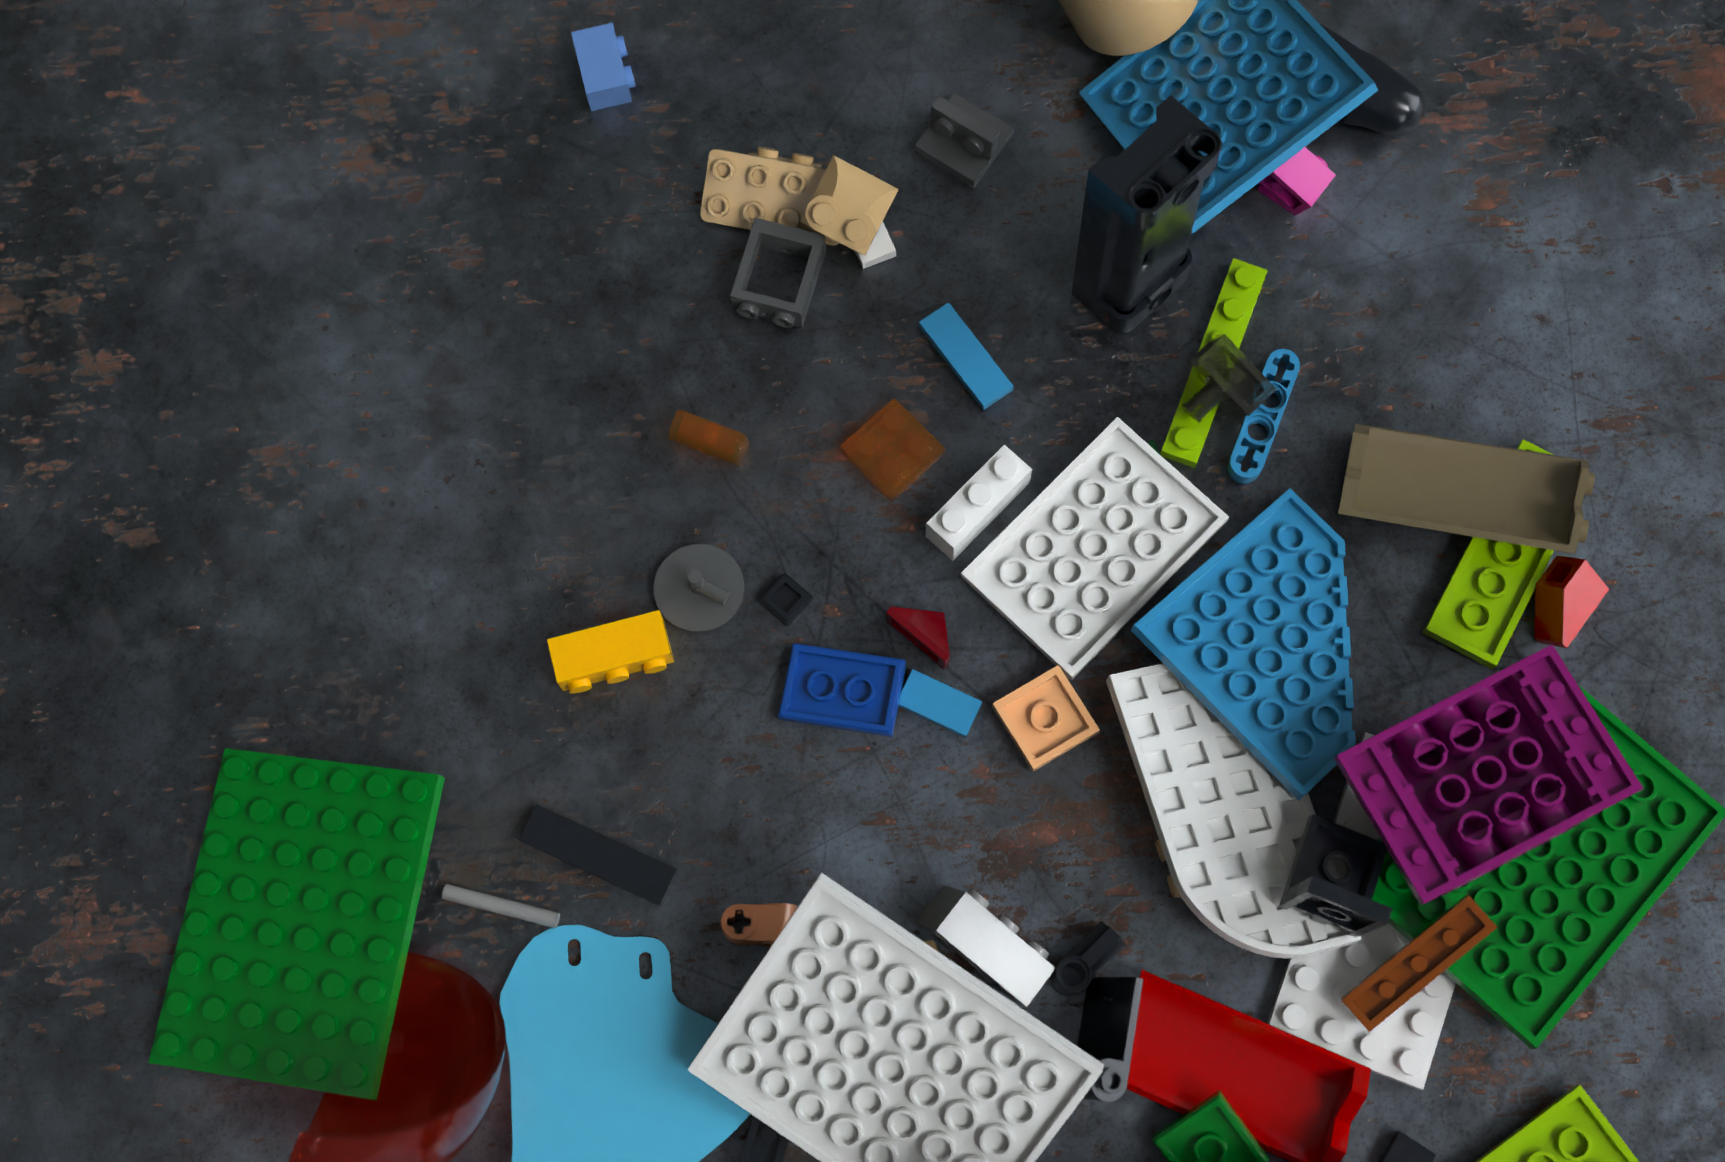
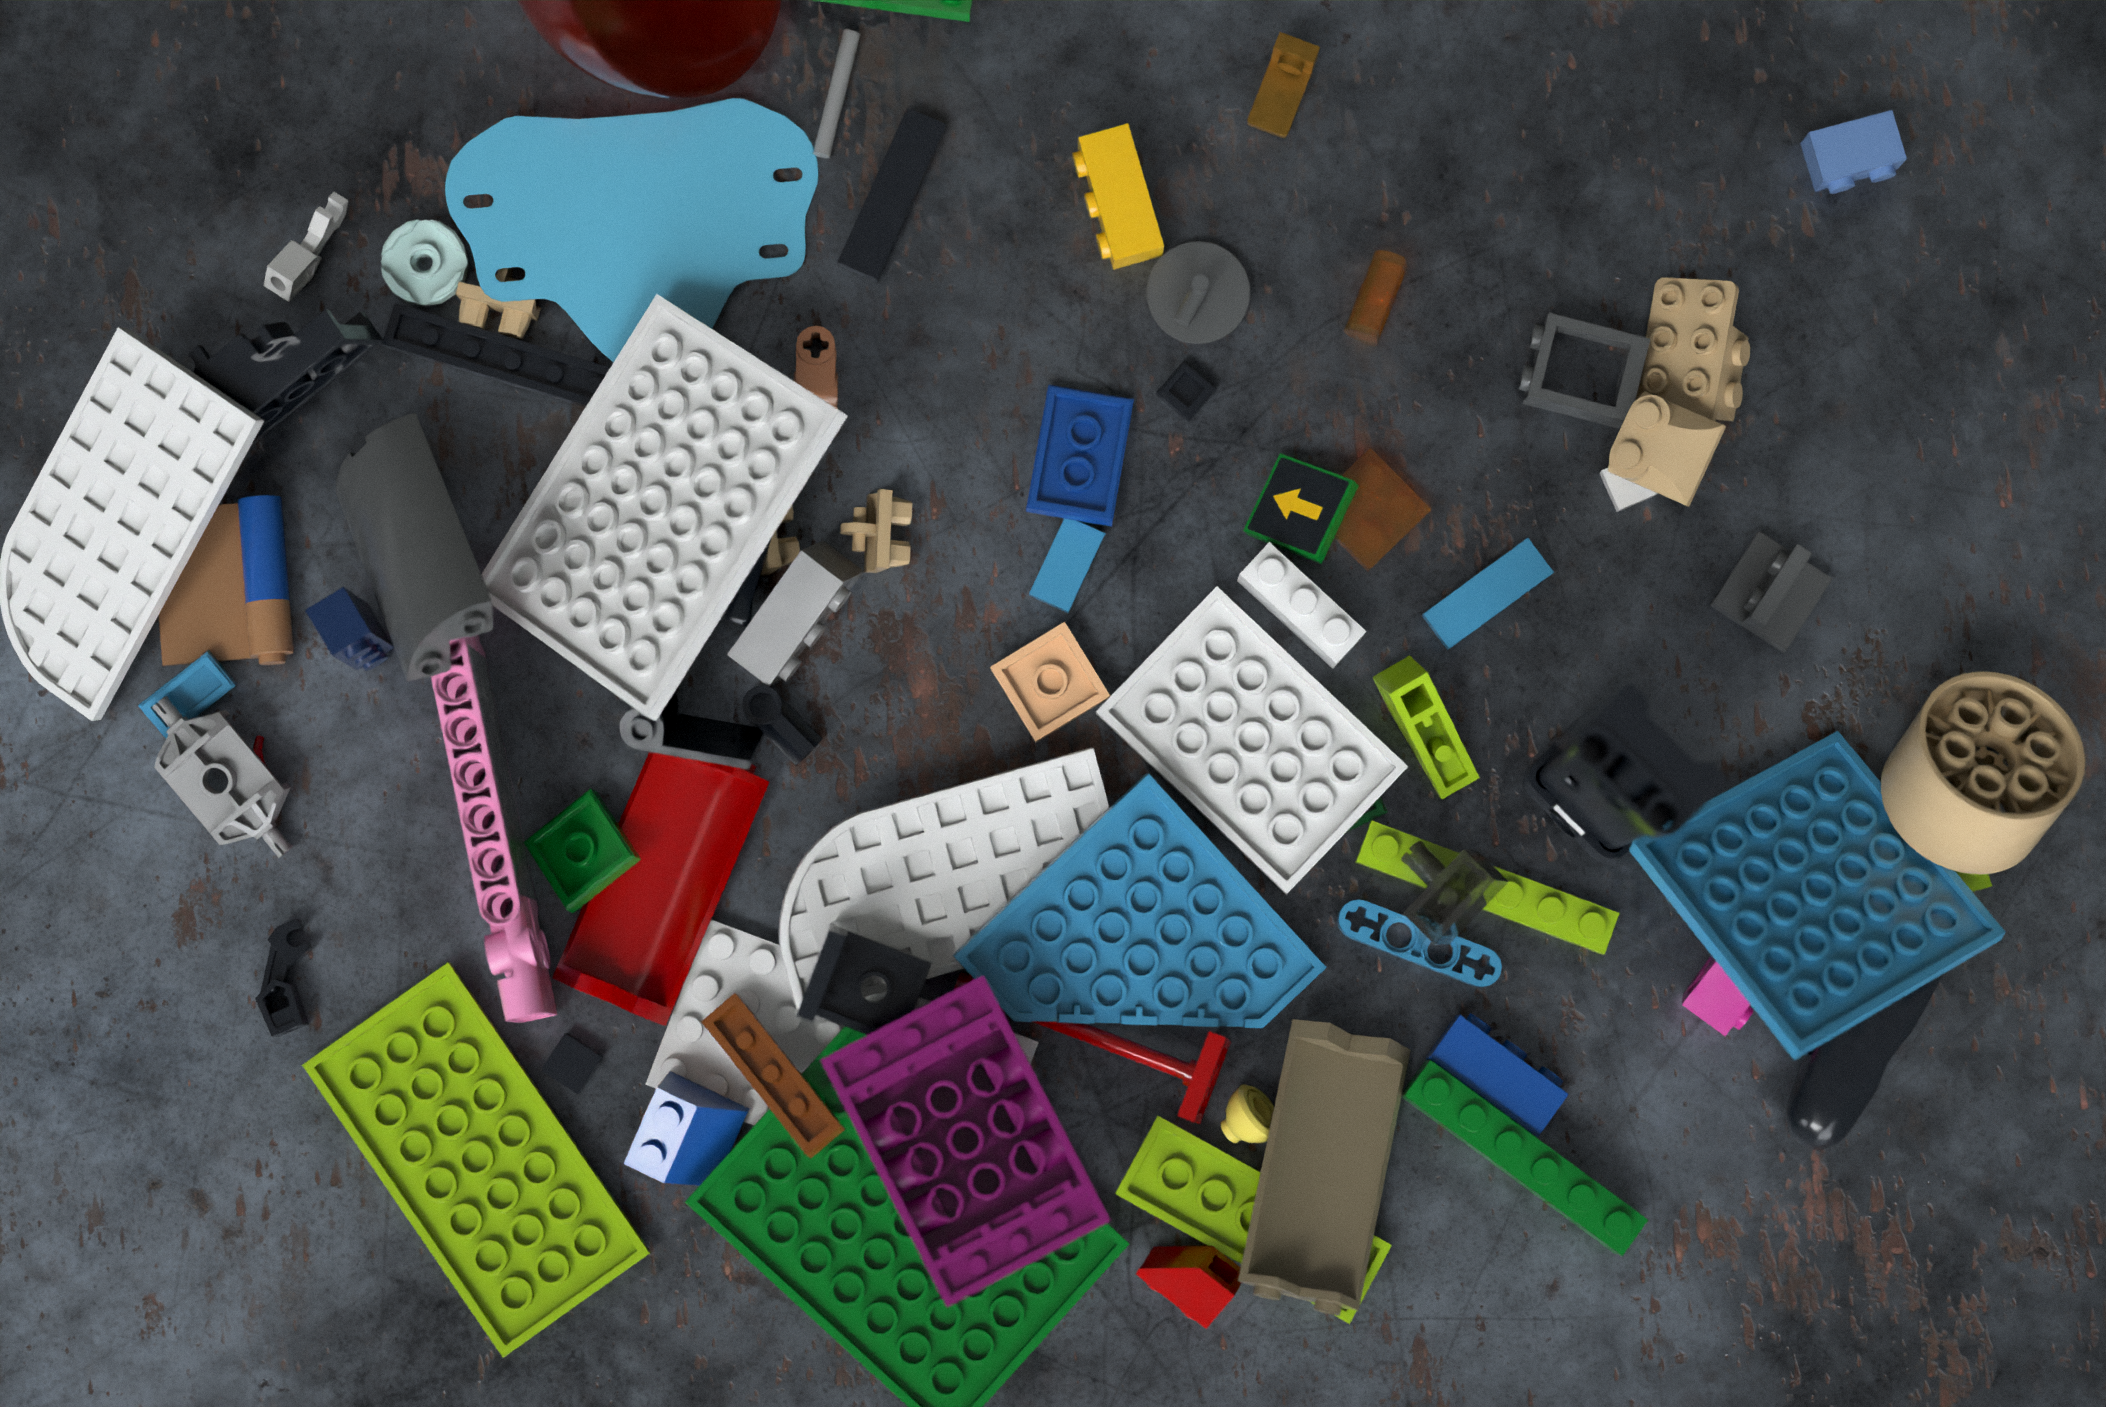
camera: 85 degrees right, 10 degrees up
dark red slope [886,606,950,670] -> none
none -> blue slope [624,1071,750,1186]
none -> tan hips [840,489,912,573]
none -> red tile [954,972,1231,1124]
none -> light yellow brick [1221,1084,1274,1143]
none -> black tile [1243,453,1359,564]
none -> pearl gold bracket [1247,32,1320,138]
none -> lime slope [1372,655,1480,799]
none -> green brick [1401,1060,1648,1256]
none -> blue brick [1425,1013,1569,1138]

